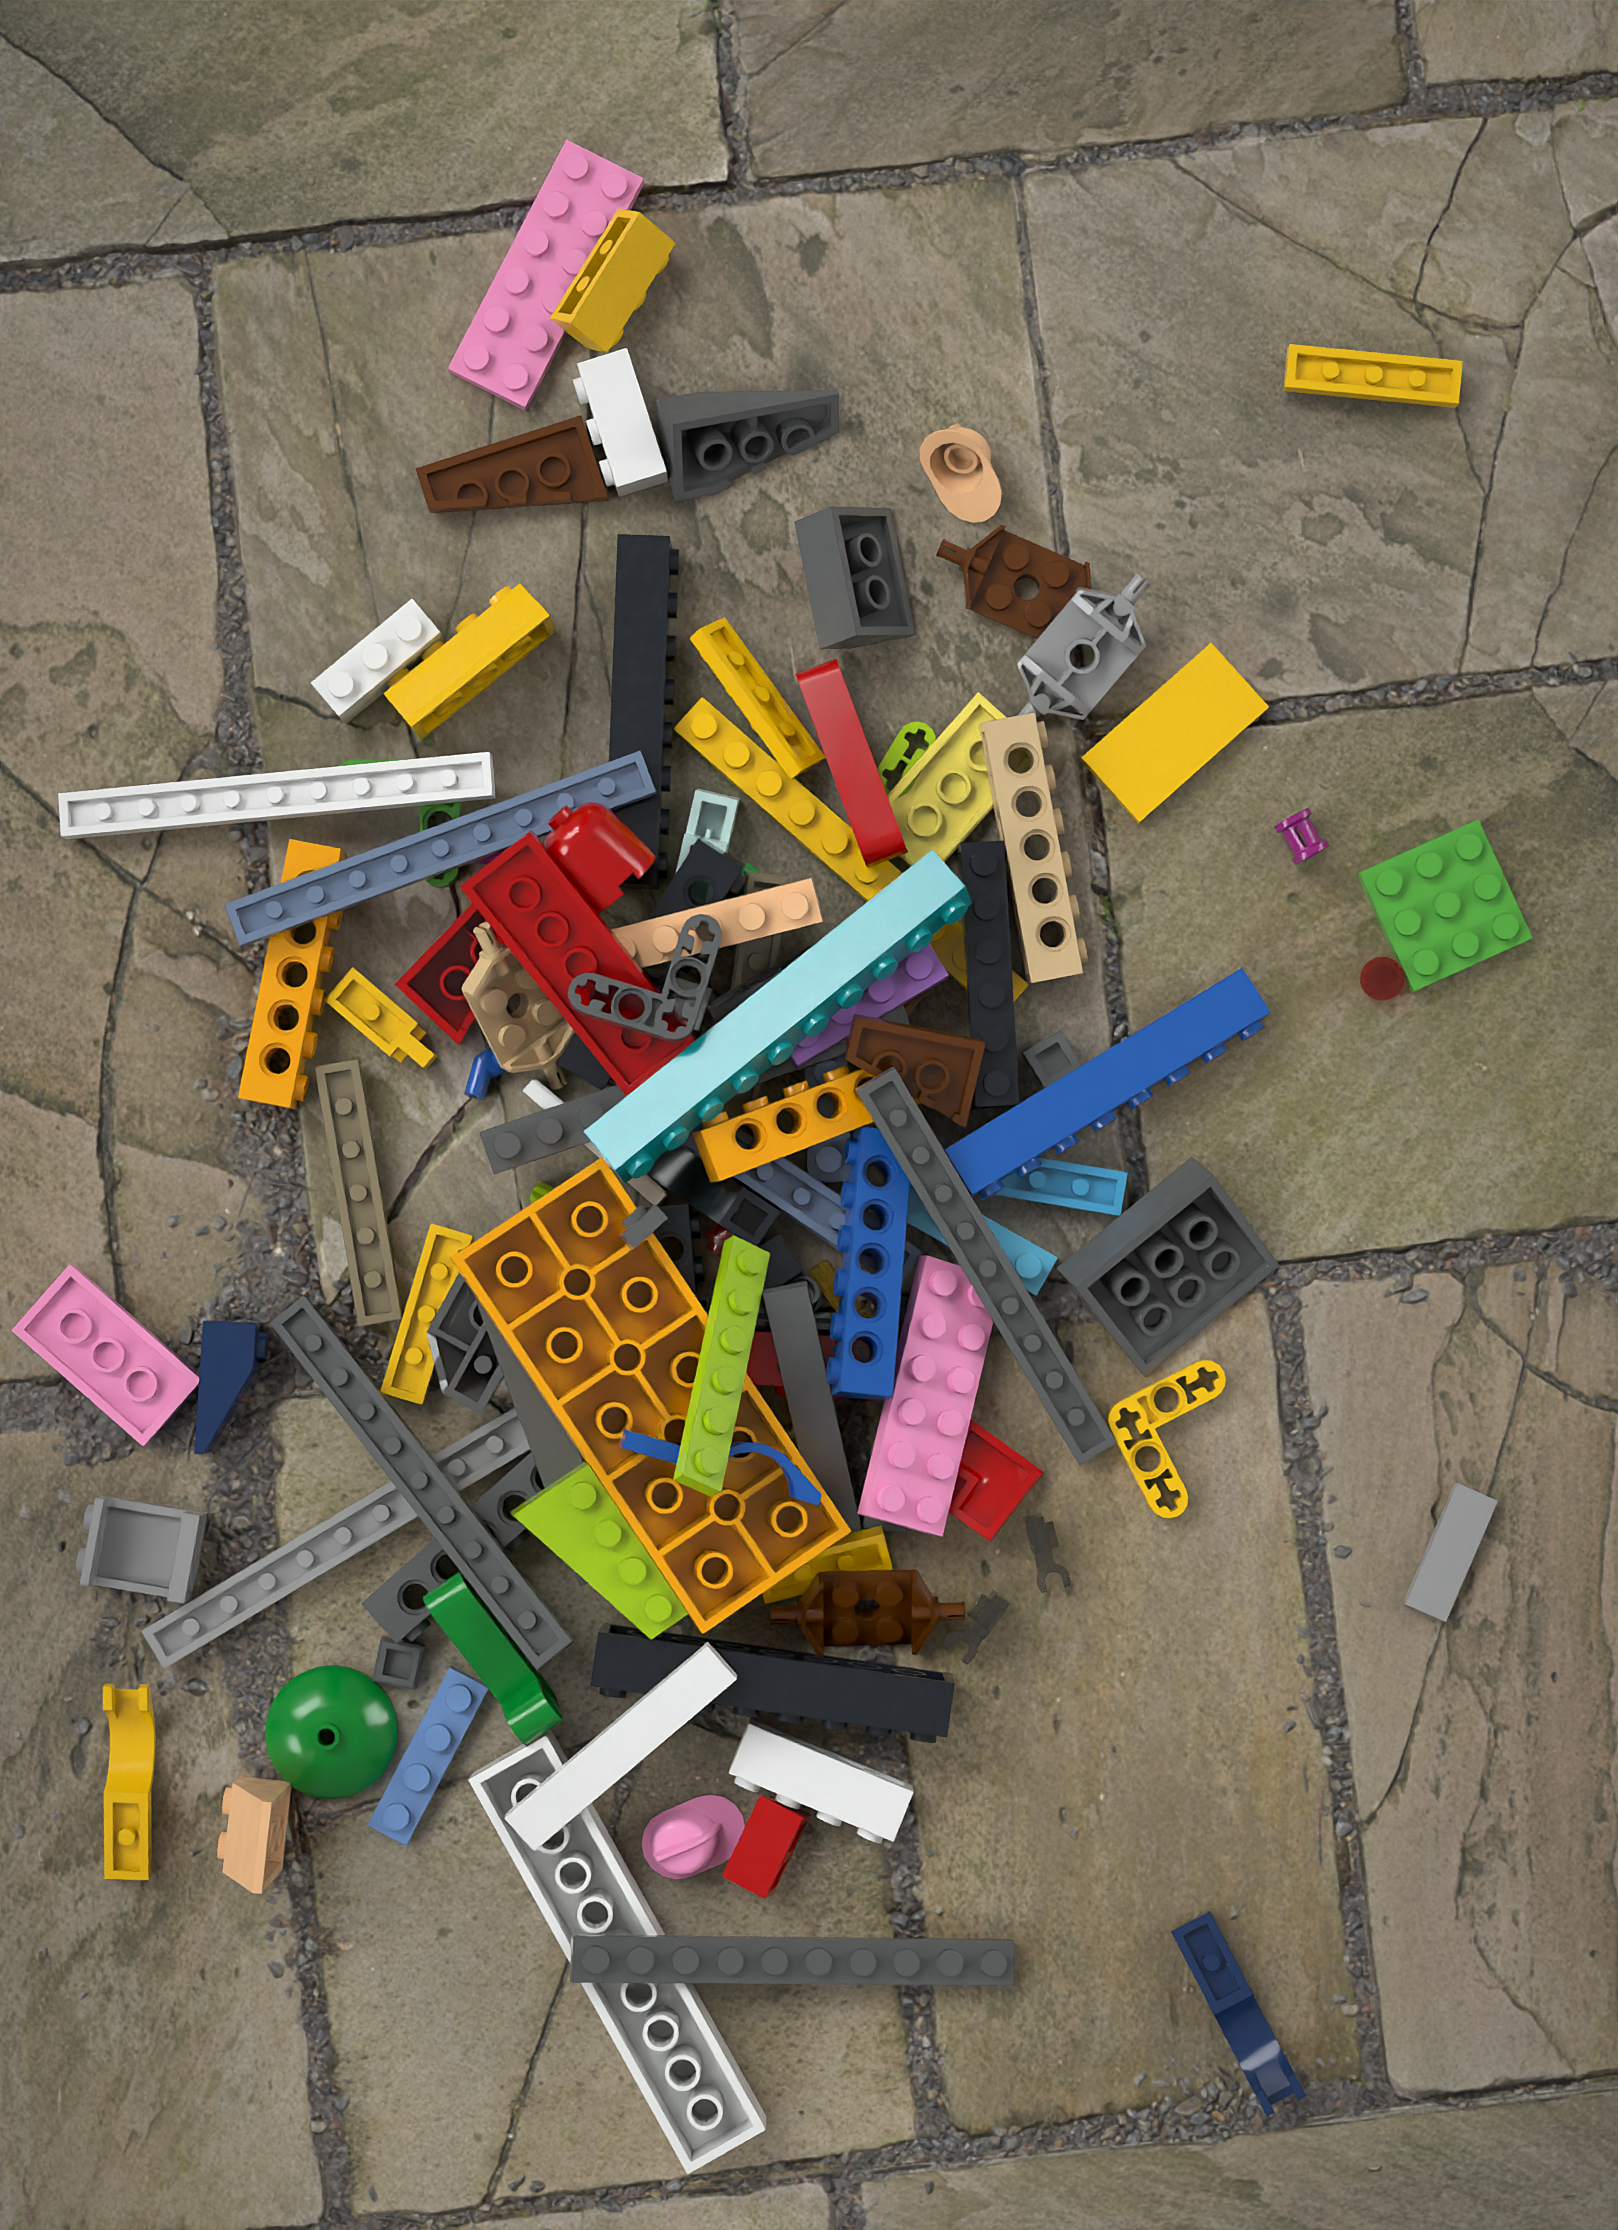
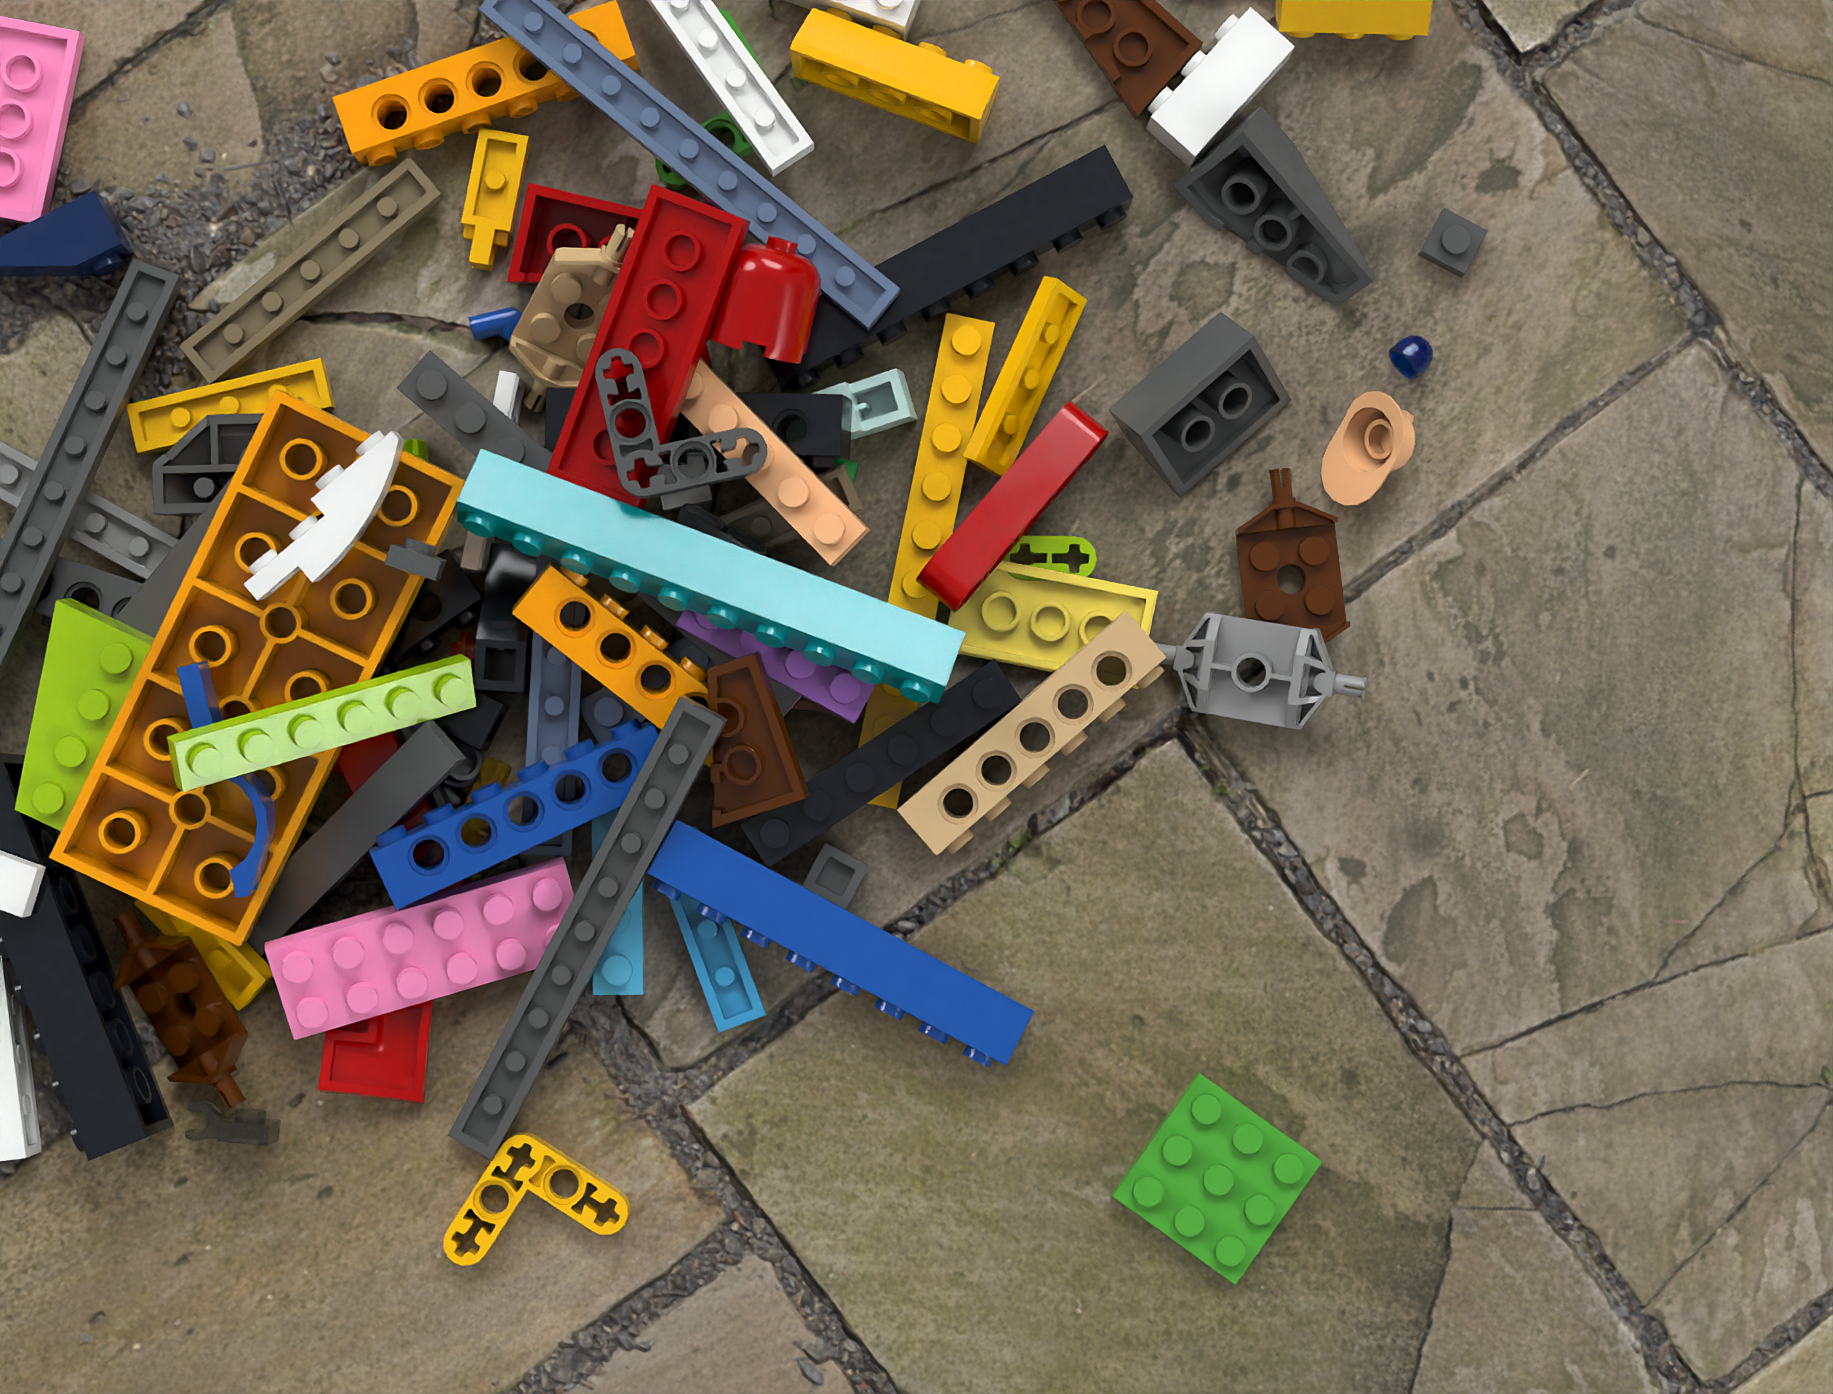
camera: 55 degrees right, 0 degrees up
clear smoke plate [1023,1513,1070,1593] -> none
dark grey slope [1057,1157,1280,1377] -> none
yellow tile [1080,643,1269,824] -> none
magenta bush [1274,808,1330,865] -> none
yellow plate [1283,344,1463,408] -> none
clear red plate [1360,957,1404,1001] -> none
none -> white slope [243,430,404,600]
none -> clear blue hinge [1388,335,1433,380]
none -> dark grey plate [1418,208,1488,278]

